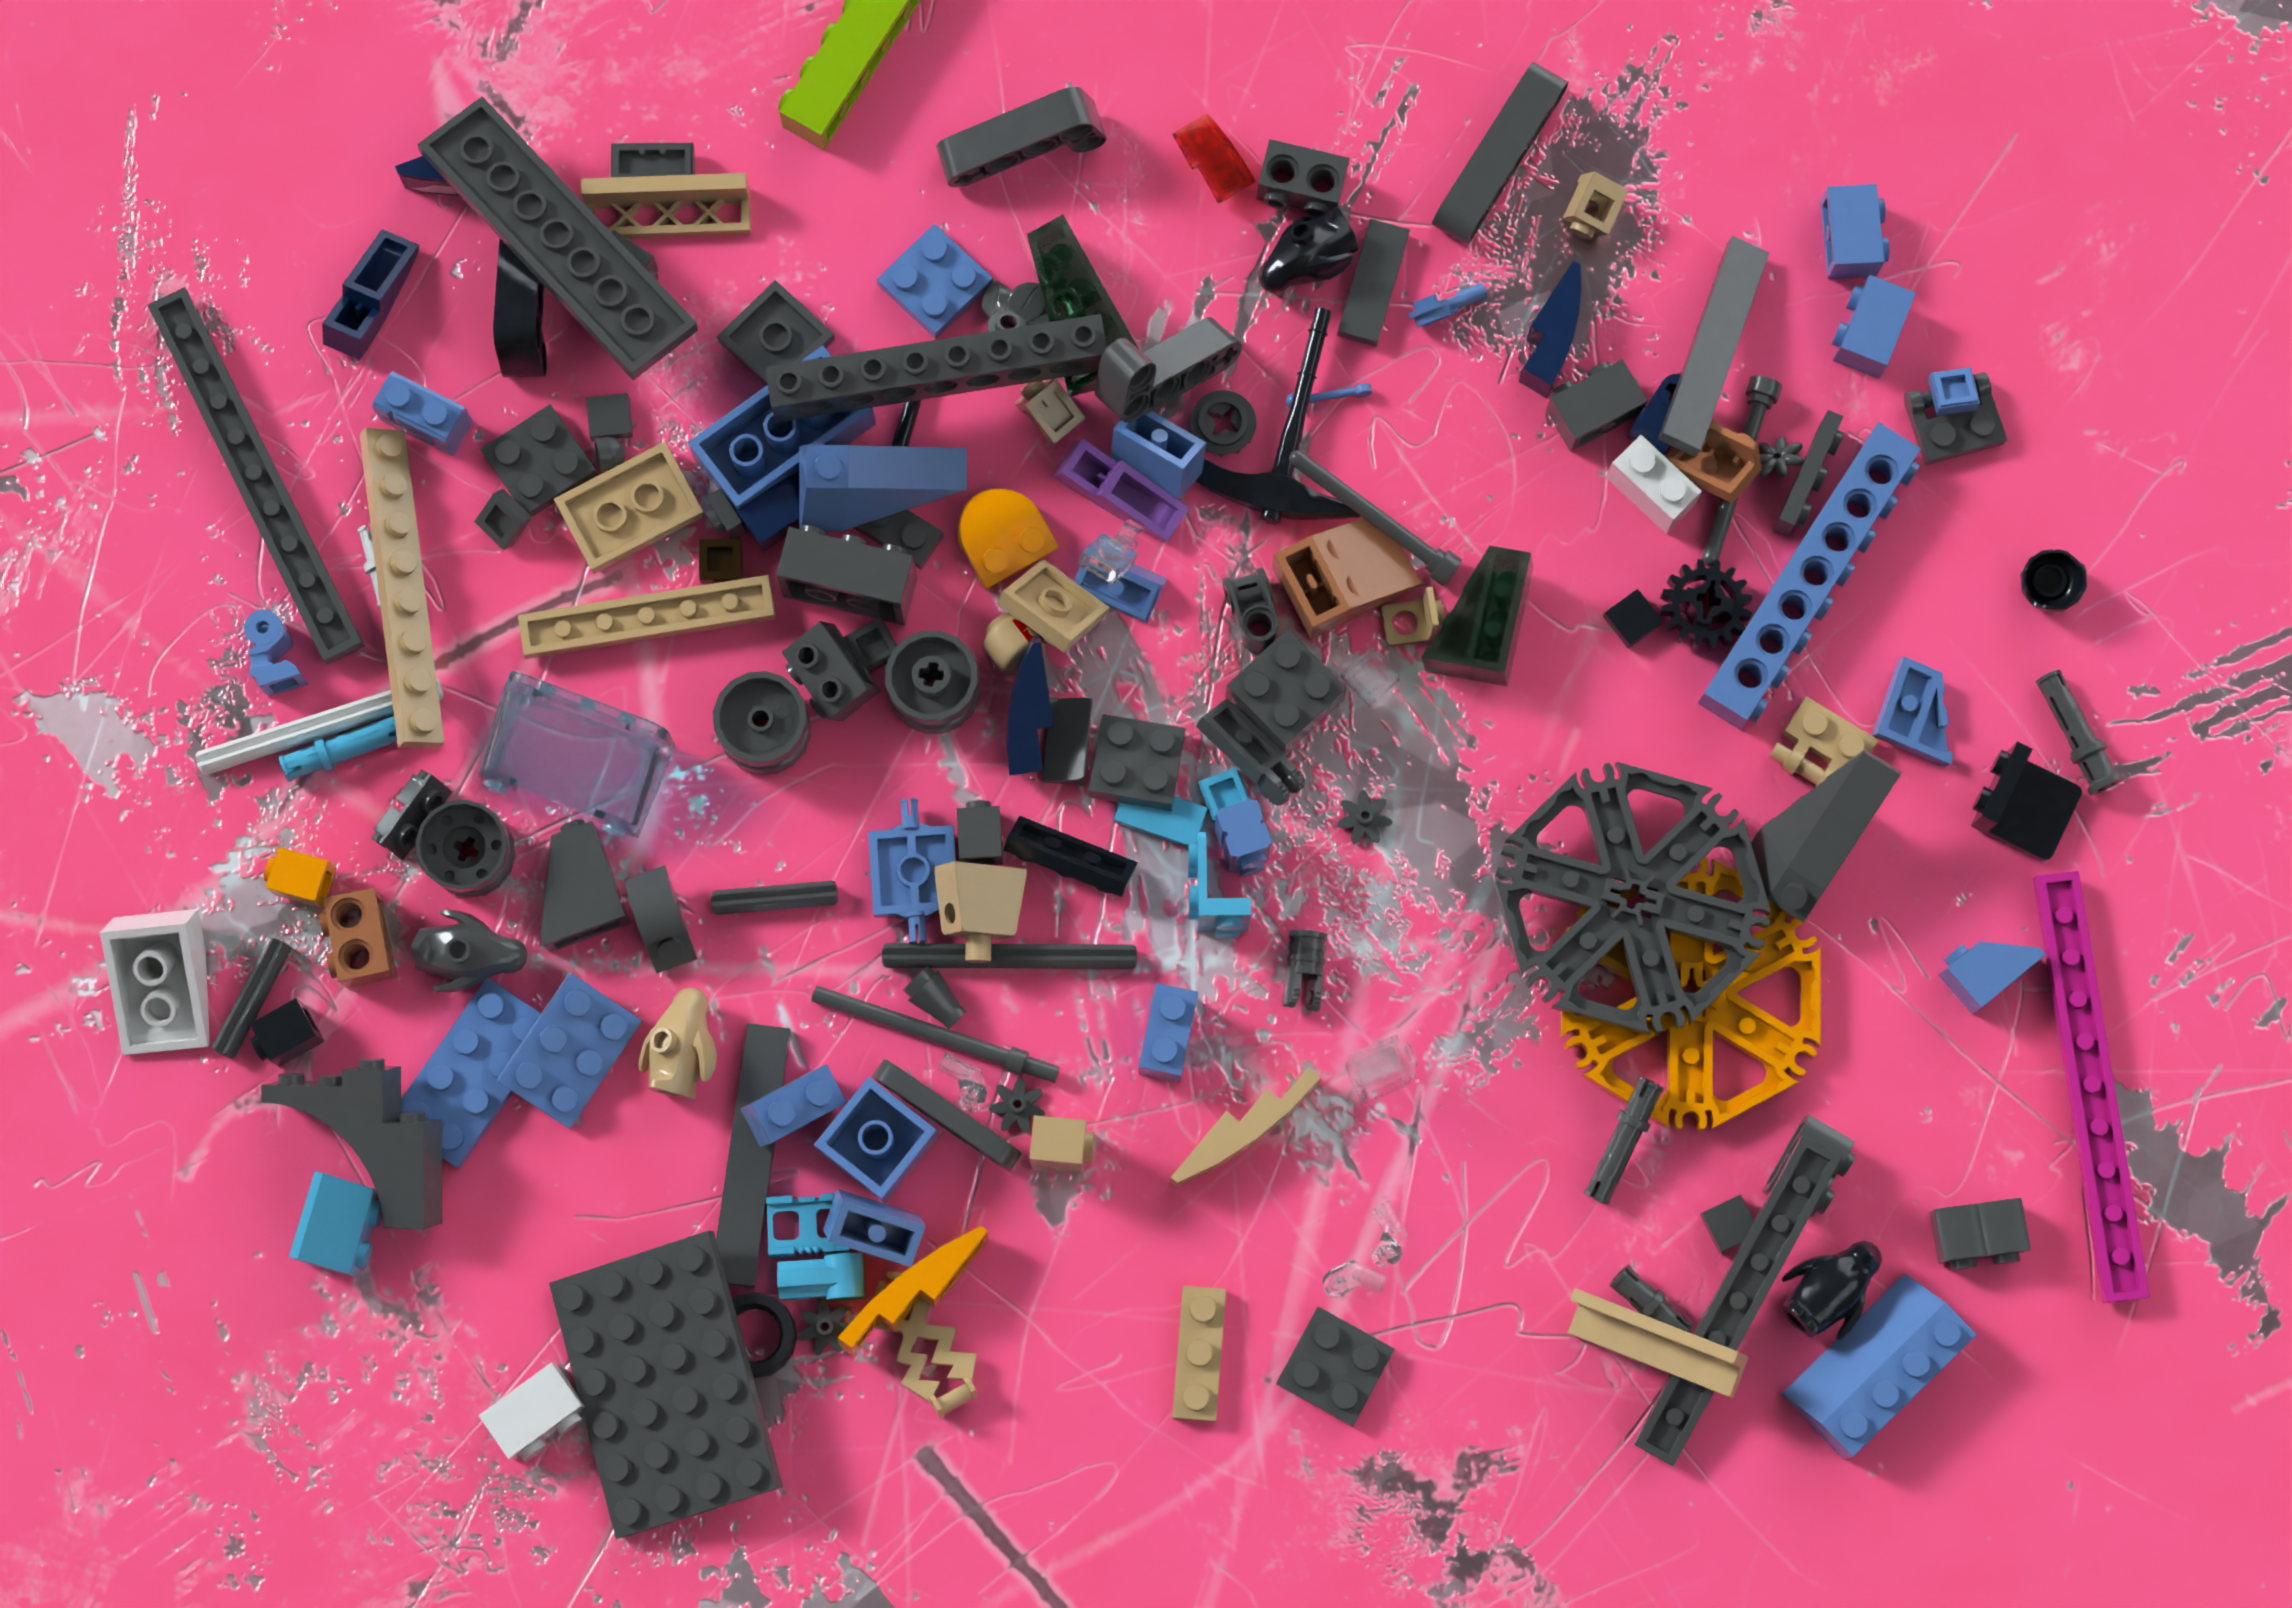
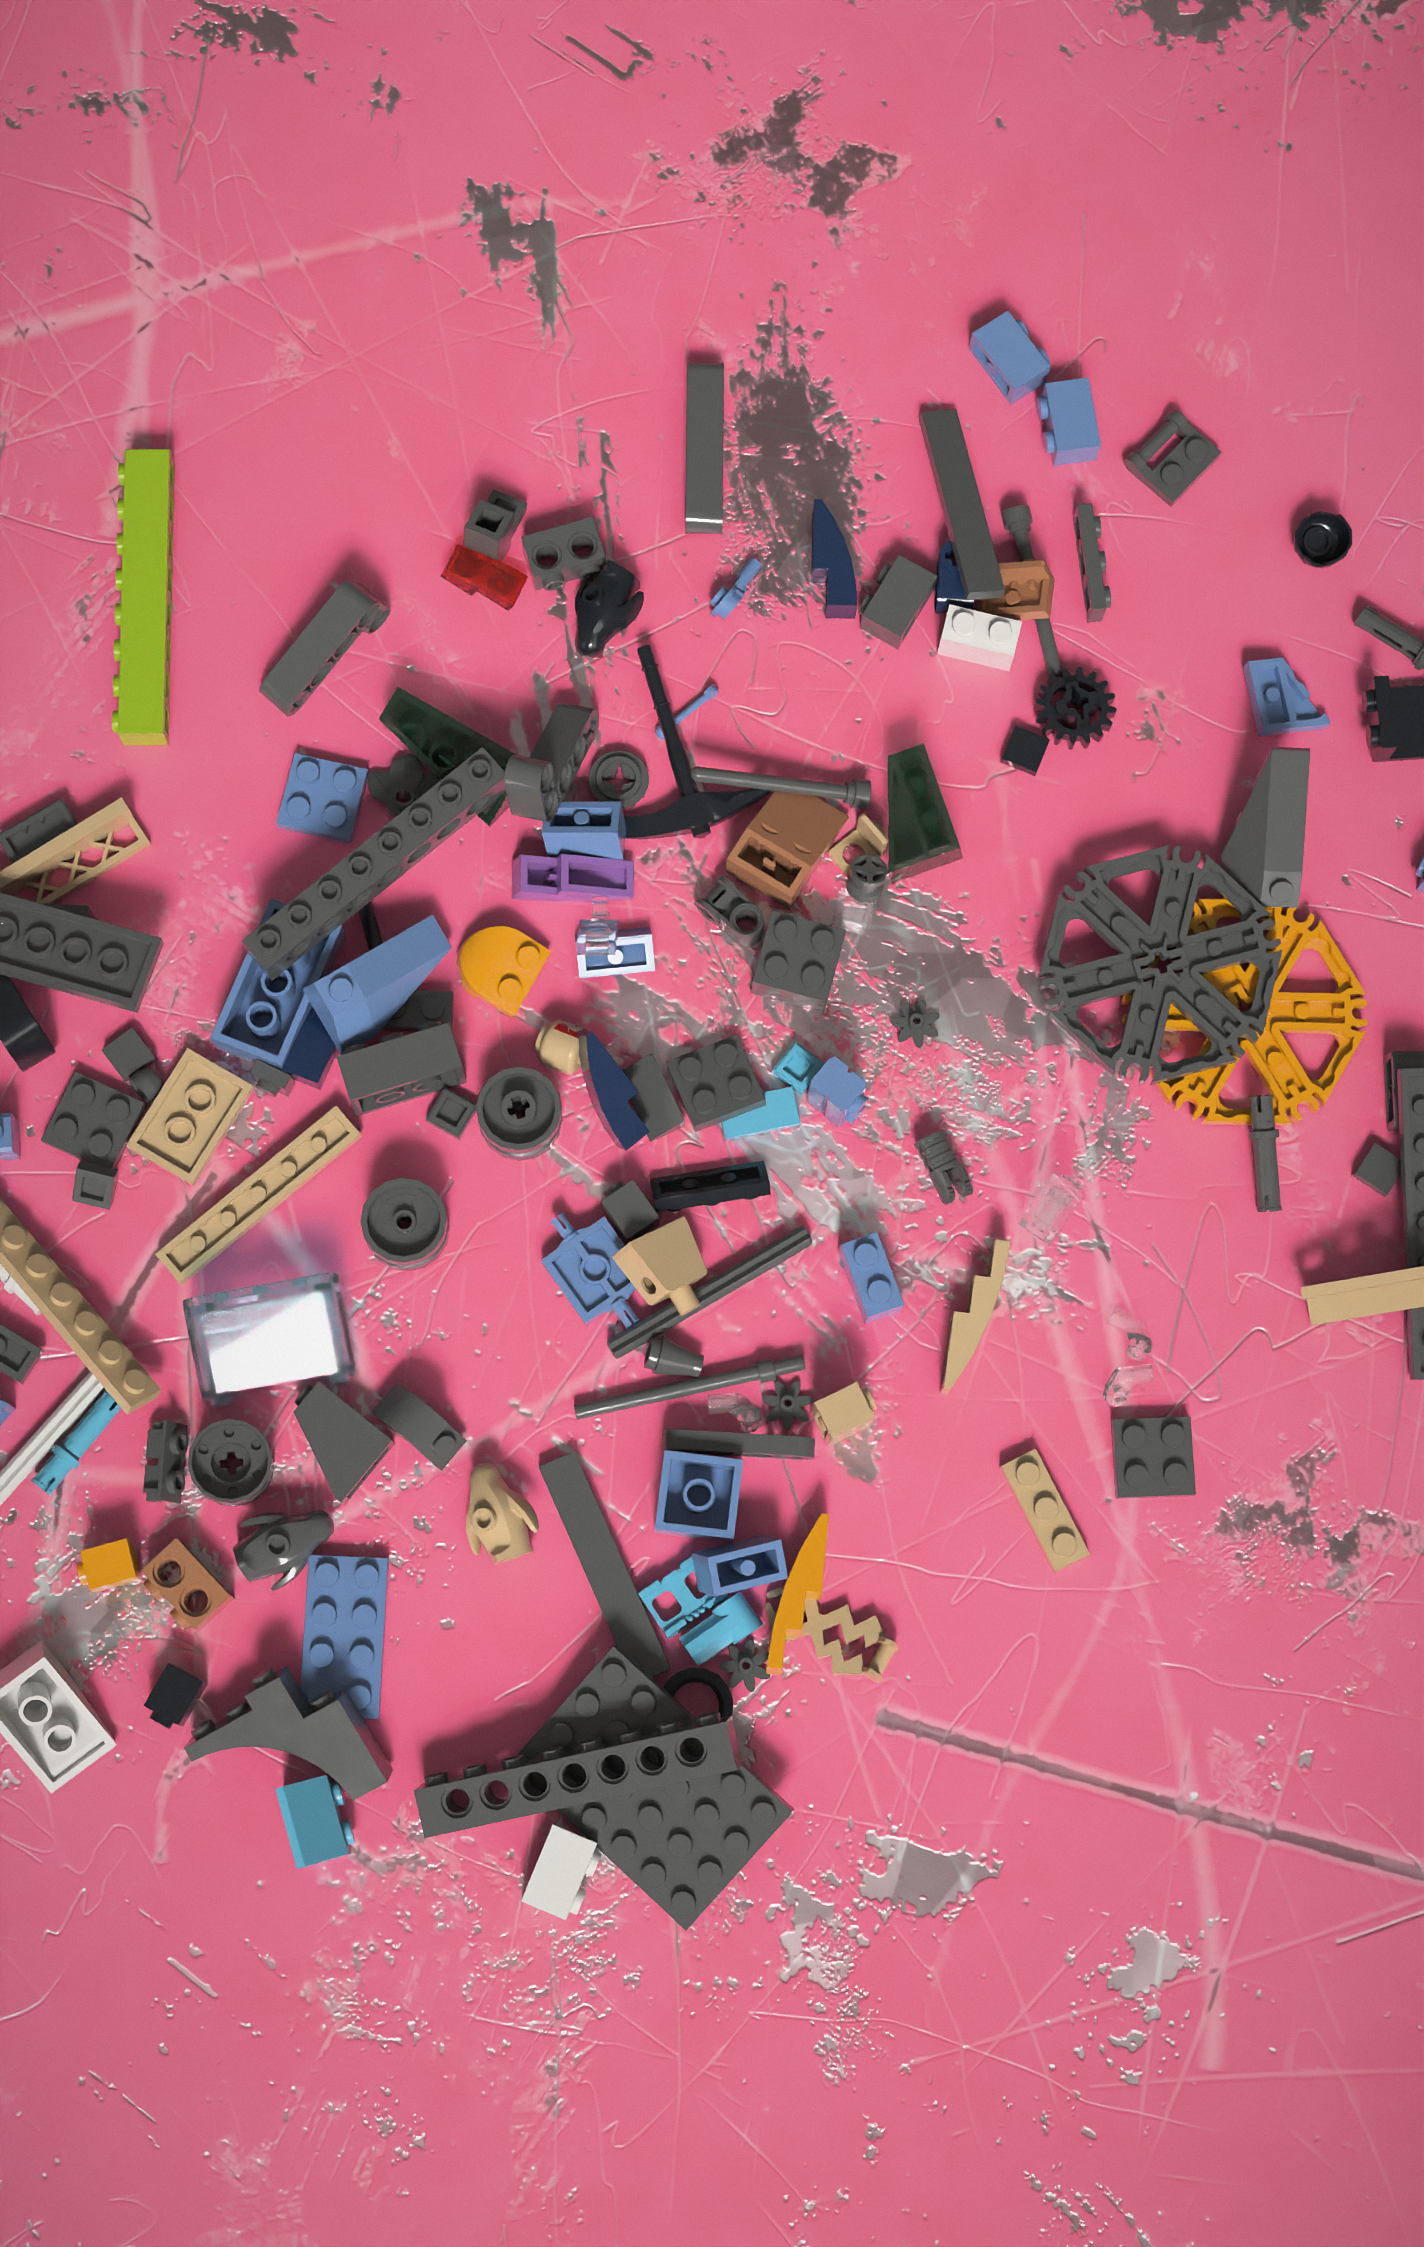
camera: 35 degrees left, 0 degrees up
dark grey axle [212,938,291,1059] -> none
medium blue plate [496,972,643,1129] -> none
dark brown plate [699,538,743,584] -> none
dark grey axle [711,880,838,915] -> none
dark grey plate [717,280,835,386] -> none
medium blue brick [740,1064,847,1147] -> none
dark grey brick [782,621,881,721] -> none
tan plate [997,559,1110,653] -> none
tan bracket [1014,379,1085,444] -> none
medium azure bracket [1188,832,1251,939] -> none
dark grey hinge [1196,699,1306,806] -> none
dark grey tile [1337,219,1410,347] -> none
tan brick [1563,171,1629,240] -> none
dark grey pin [1609,1265,1693,1332] -> none
medium blue brick [1698,422,1921,730] -> none
dark grey plant [1759,436,1804,477] -> none
tan plate [1769,696,1879,787] -> none
medium blue tile [1928,367,1980,416] -> none
none -> dark grey brick [414,1712,743,1838]
none -> dark grey brick [463,489,527,561]
none -> dark grey wheel [846,854,888,903]

